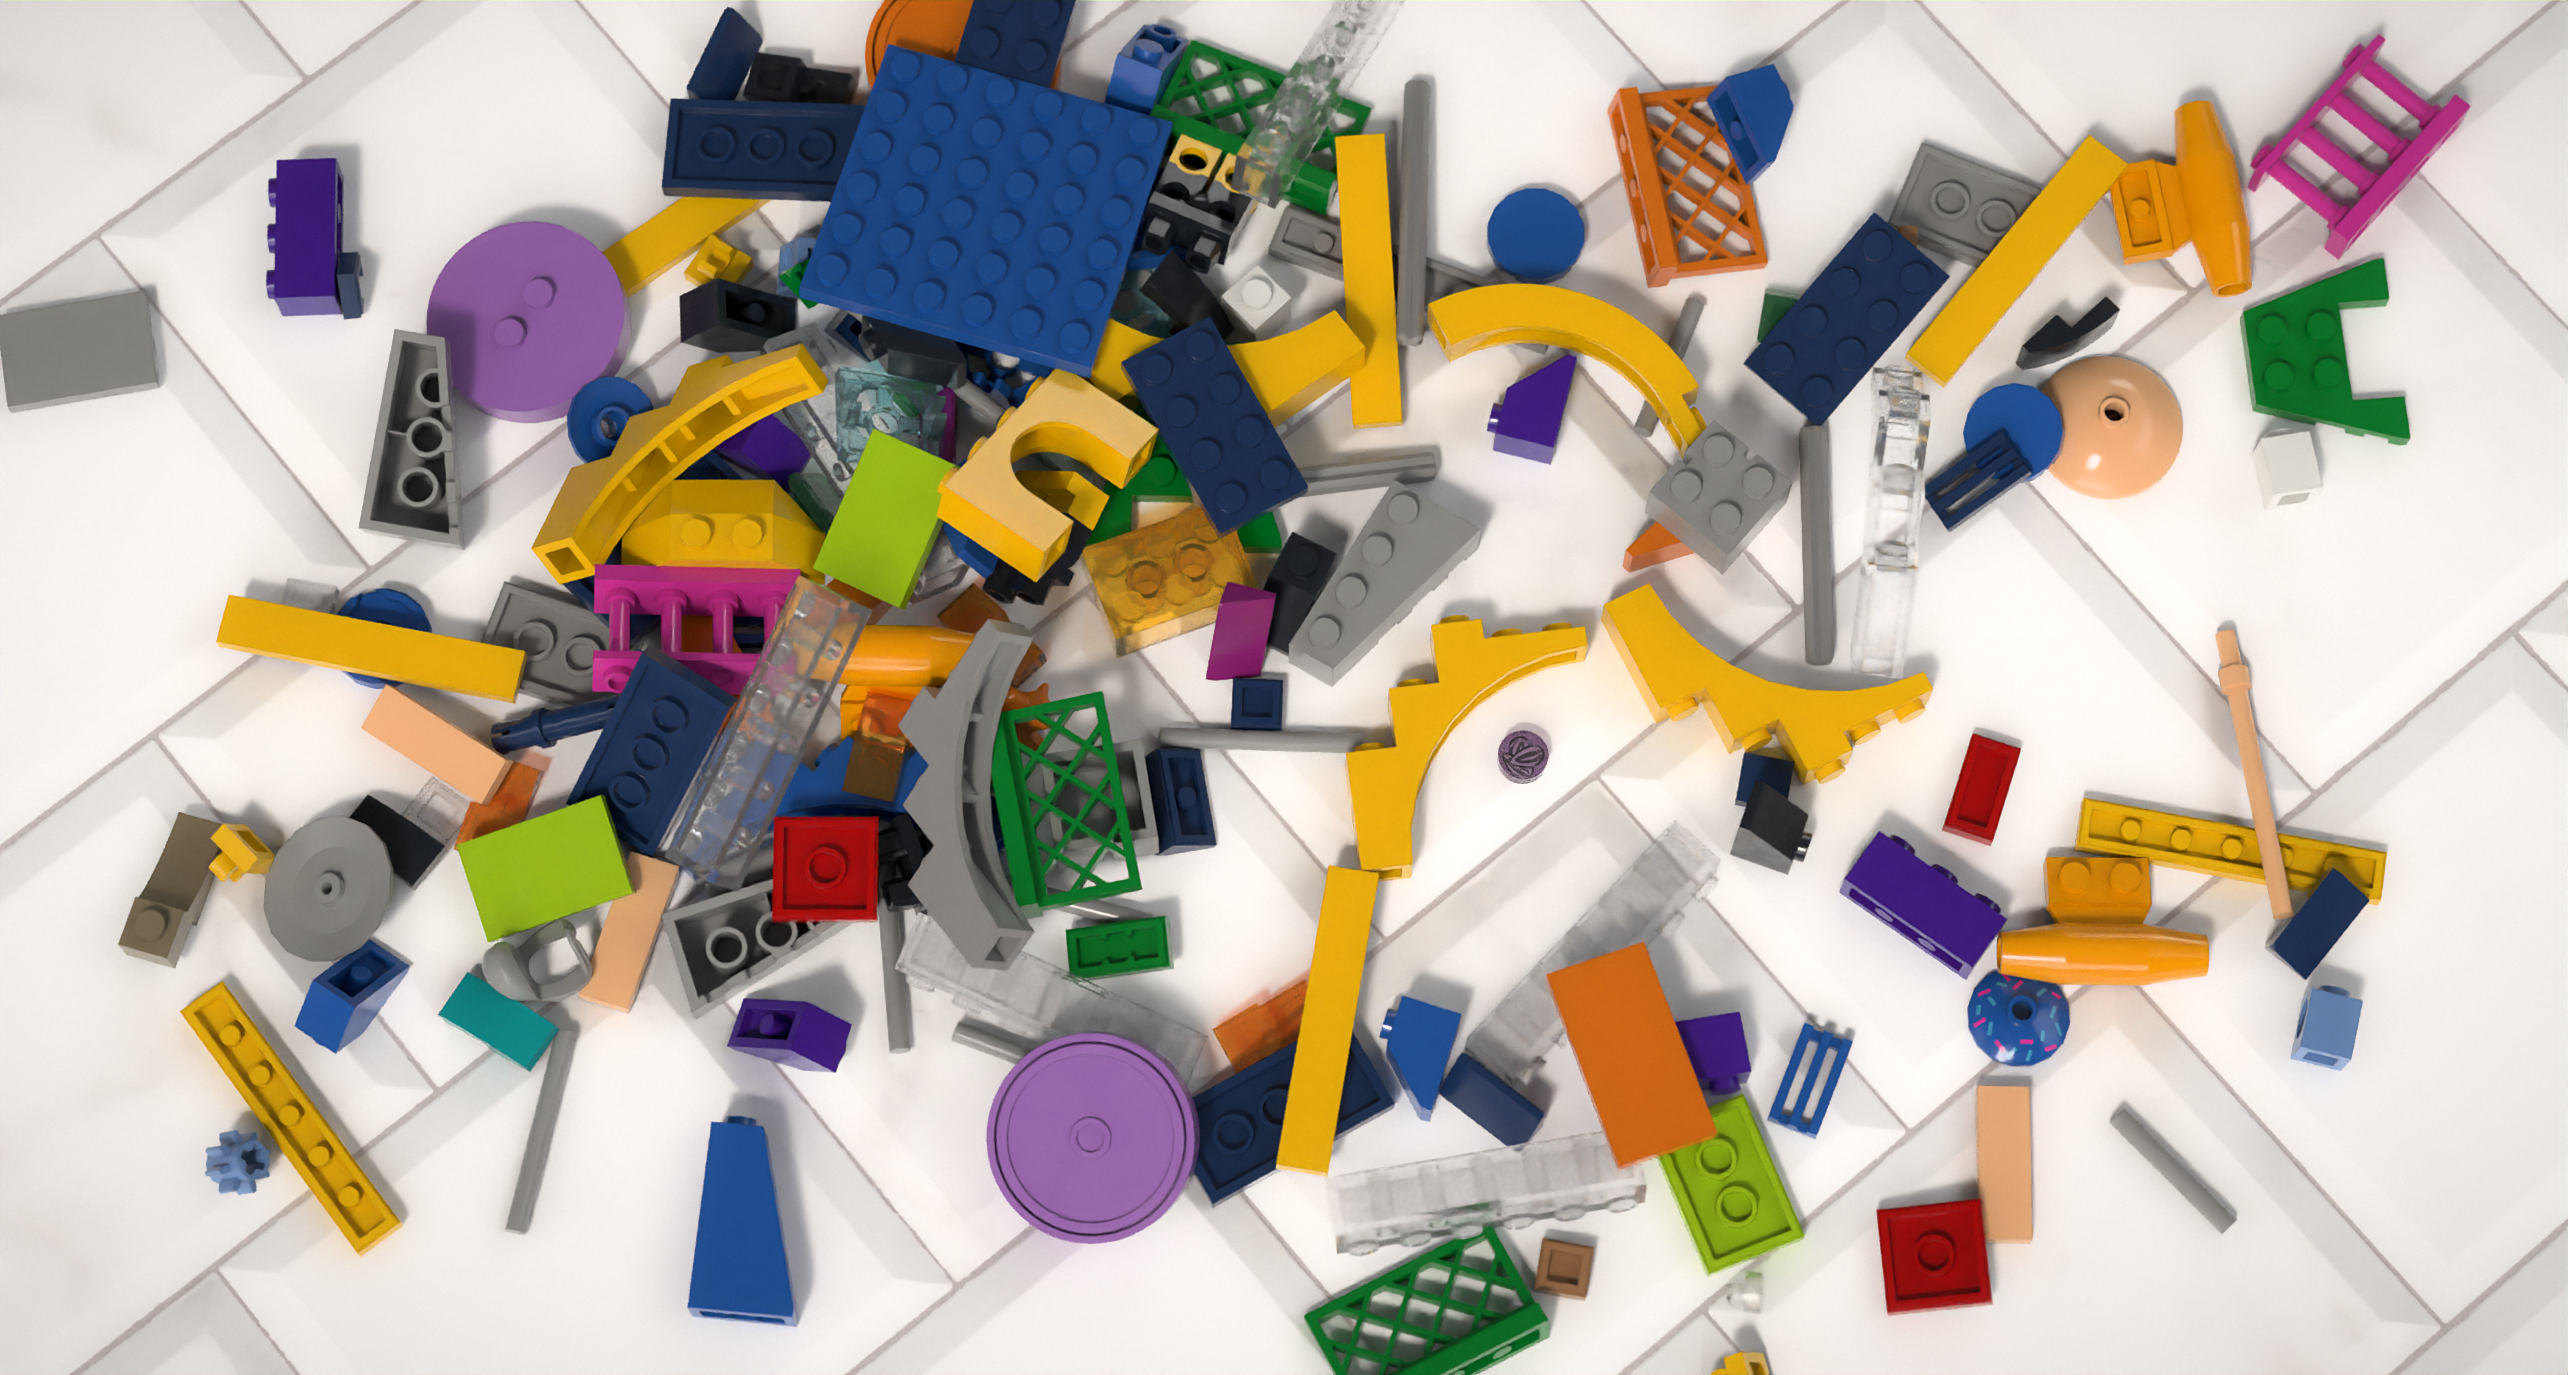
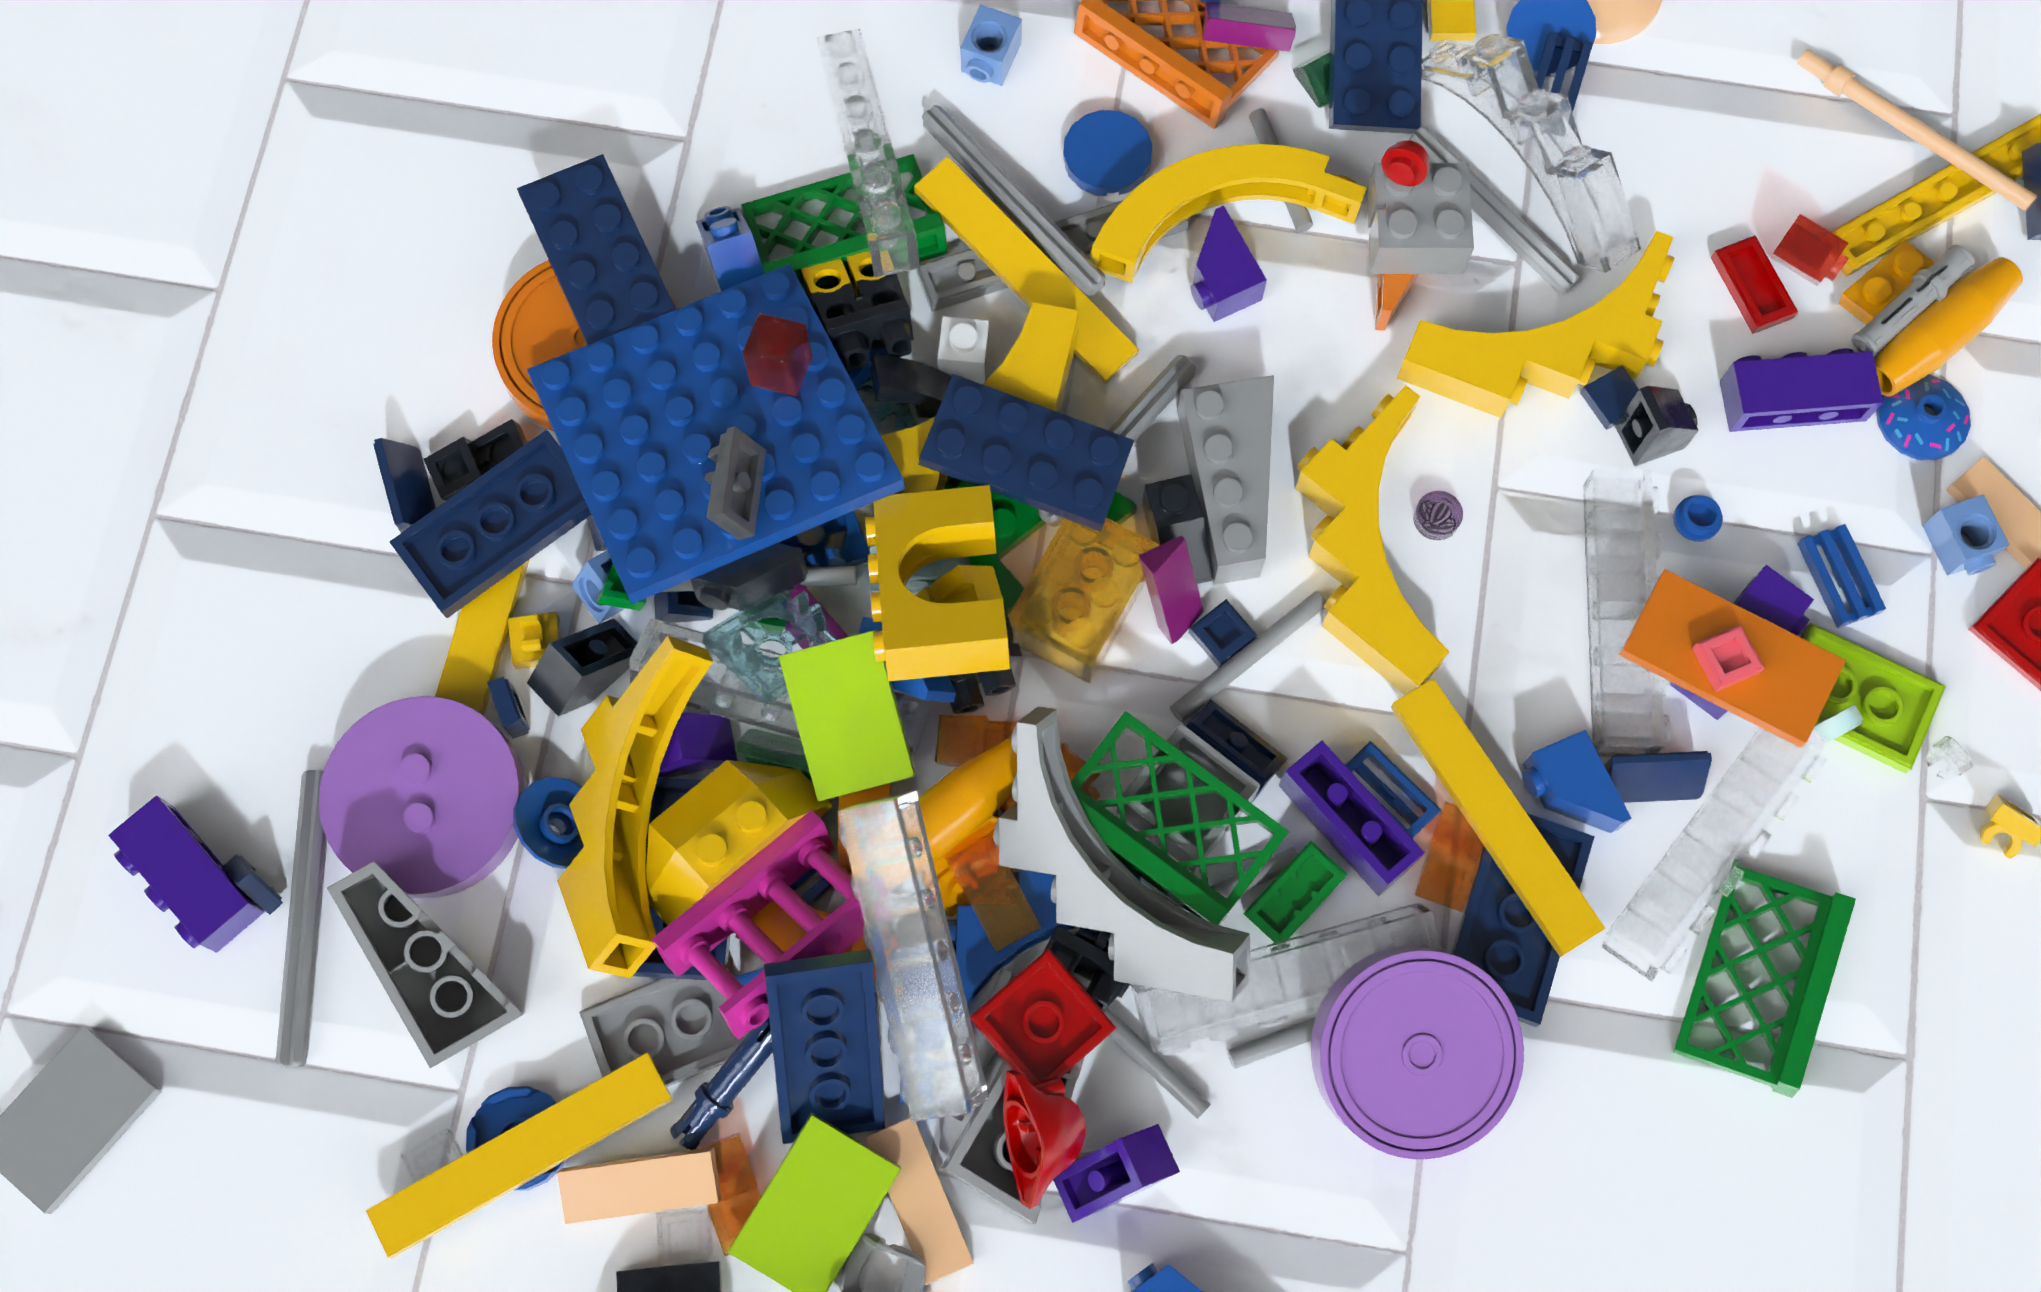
camera: 40 degrees left, 0 degrees up
medium nougat tile [1533,1238,1594,1301] -> none
none -> light grey axle [275,770,326,1068]
none -> dark blue tile [487,676,530,739]
none -> flat silver plate [705,426,766,540]
none -> clear red brick [742,313,812,396]
none -> medium blue brick [960,4,1022,86]
none -> red hat [1003,1070,1086,1209]
none -> magenta slope [1203,1,1296,52]
none -> dark purple brick [1278,740,1425,897]
none -> blue tile [1345,741,1441,839]
none -> red plate [1381,140,1429,187]
none -> blue plate [1673,495,1723,542]
none -> coral tile [1692,625,1765,692]
none -> clear red brick [1770,214,1849,286]
none -> light aqua tile [1812,704,1864,745]
none -> light grey pin [1851,244,1975,357]
none -> medium blue brick [1922,494,2009,576]

